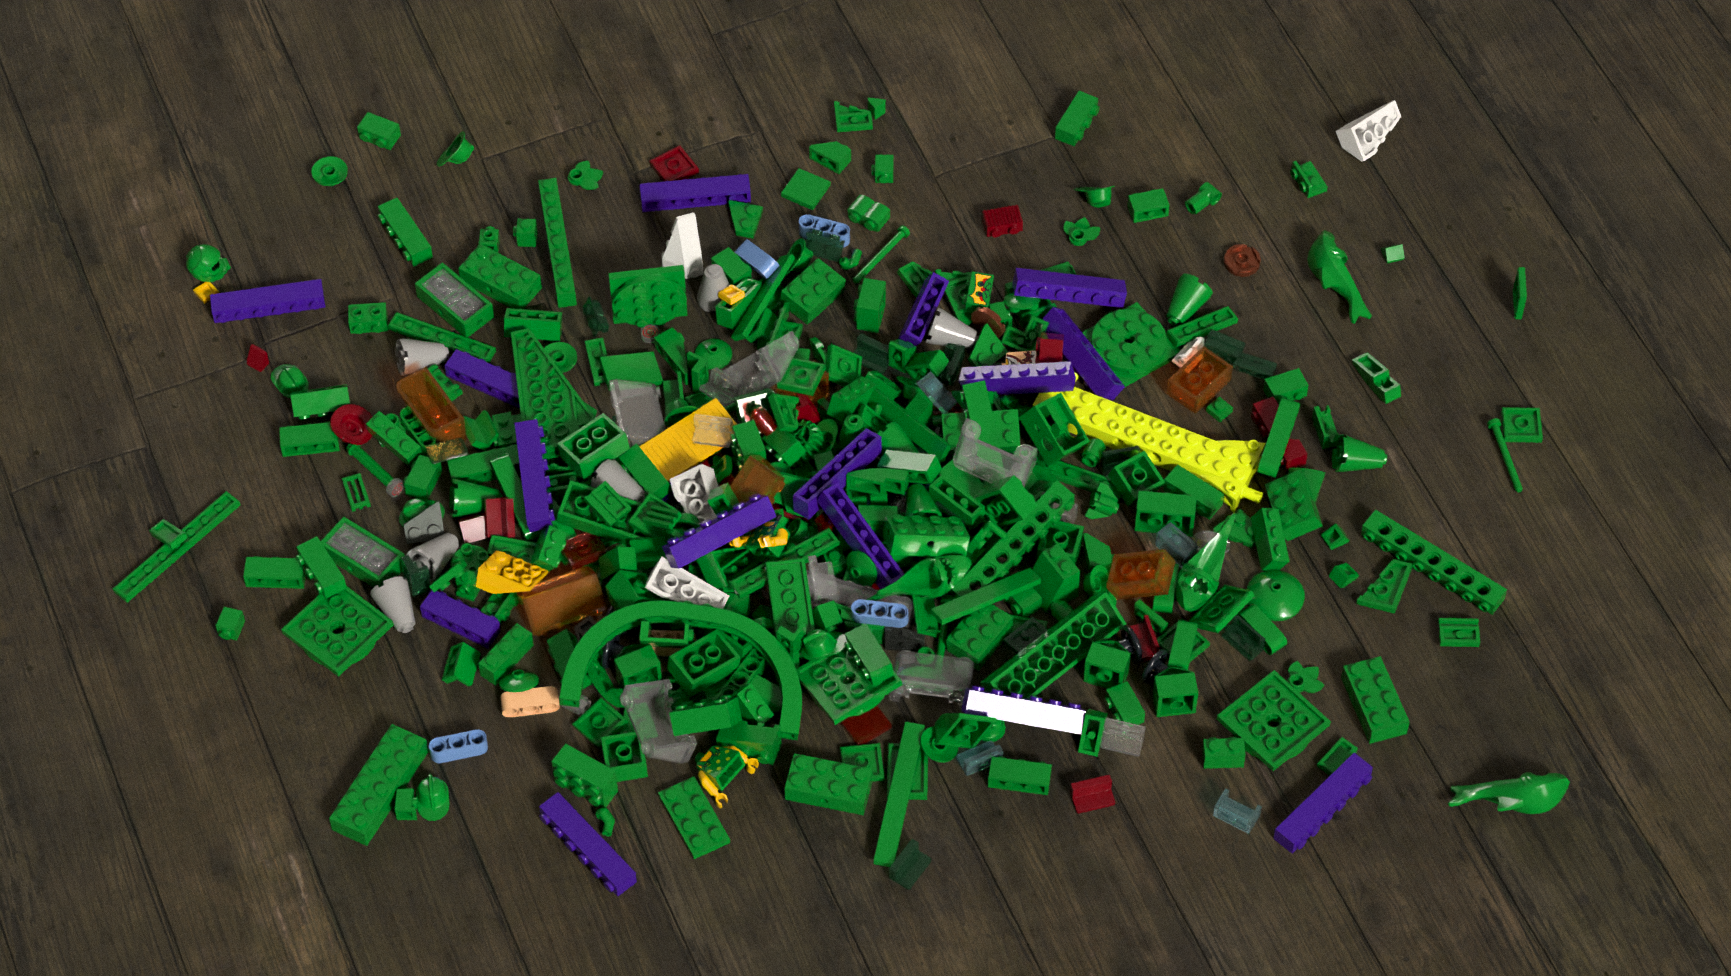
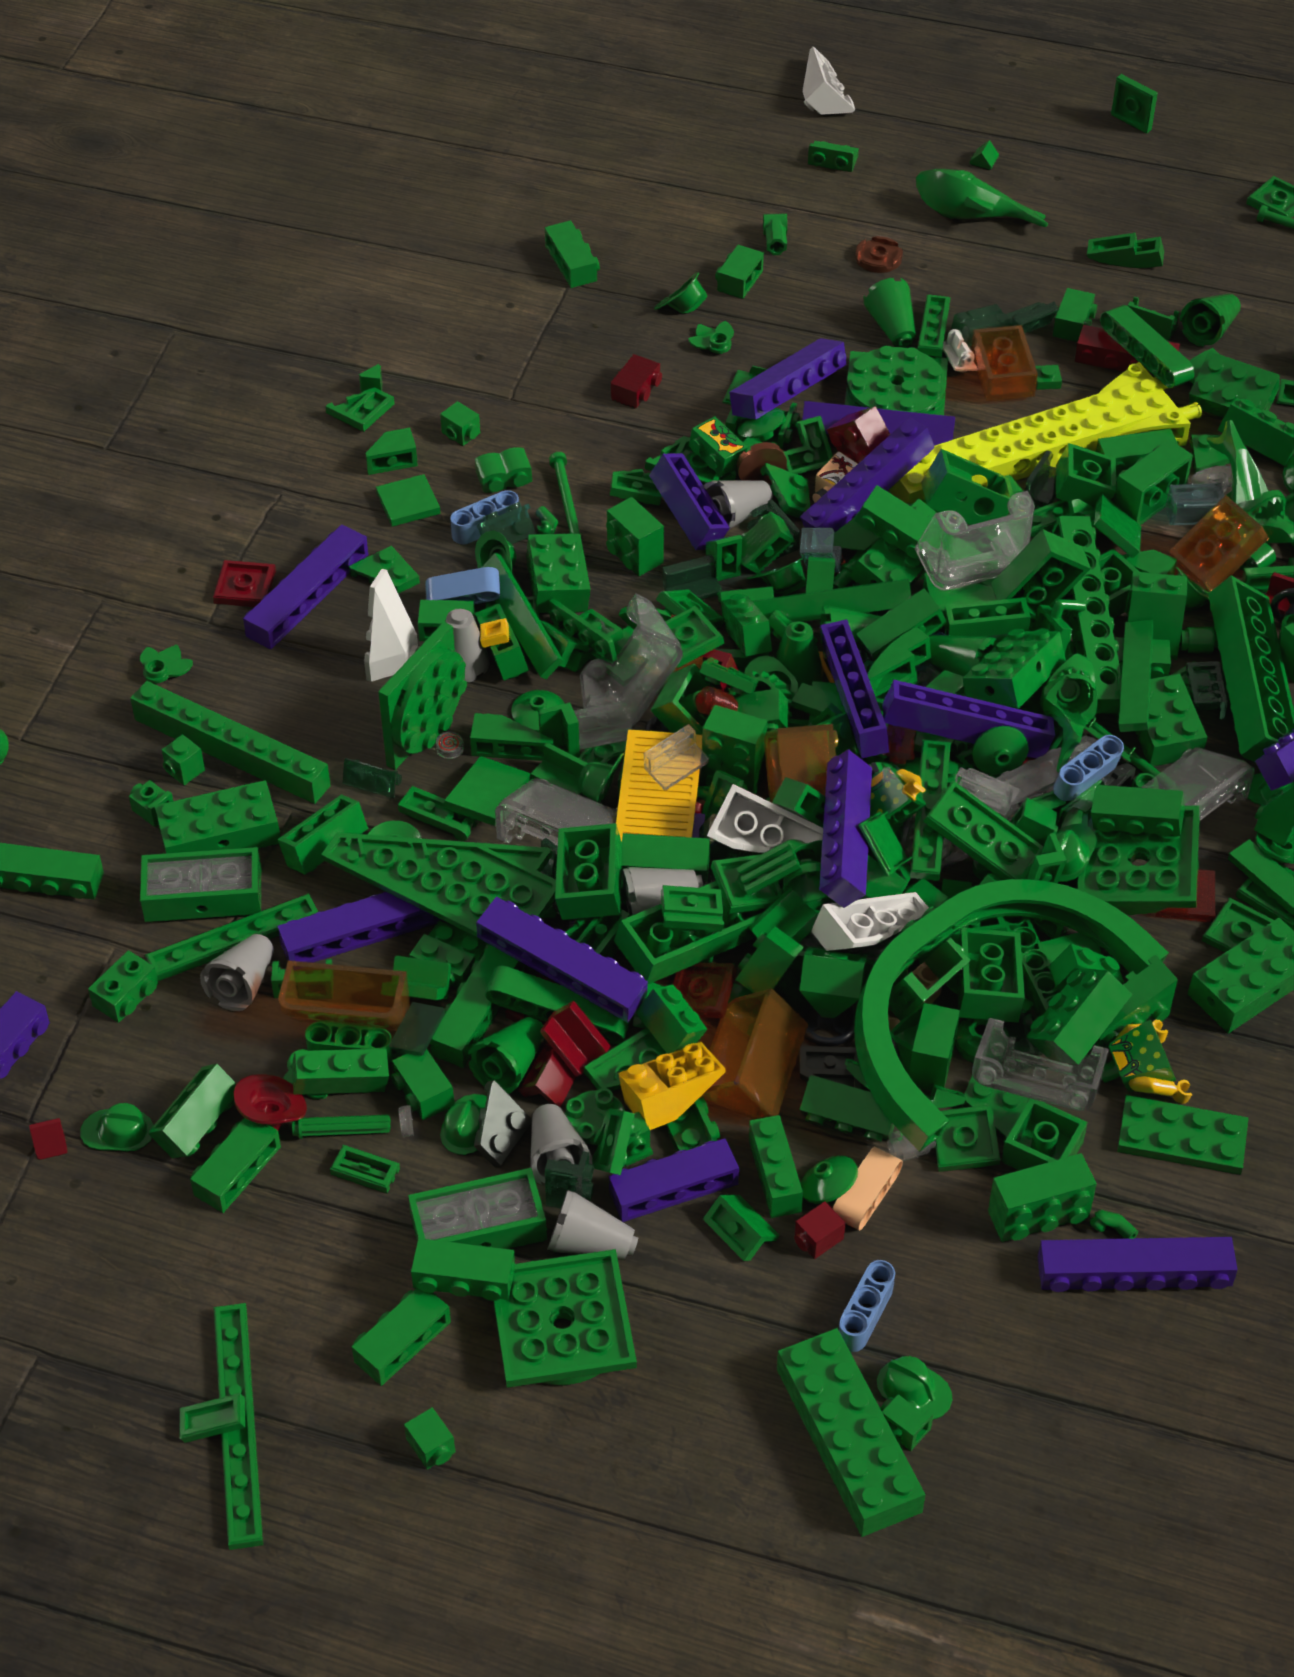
camera: 50 degrees left, 5 degrees down
none -> dark red brick [794,1202,845,1259]
none -> green piece [858,811,913,877]
none -> green tile [1094,494,1141,558]

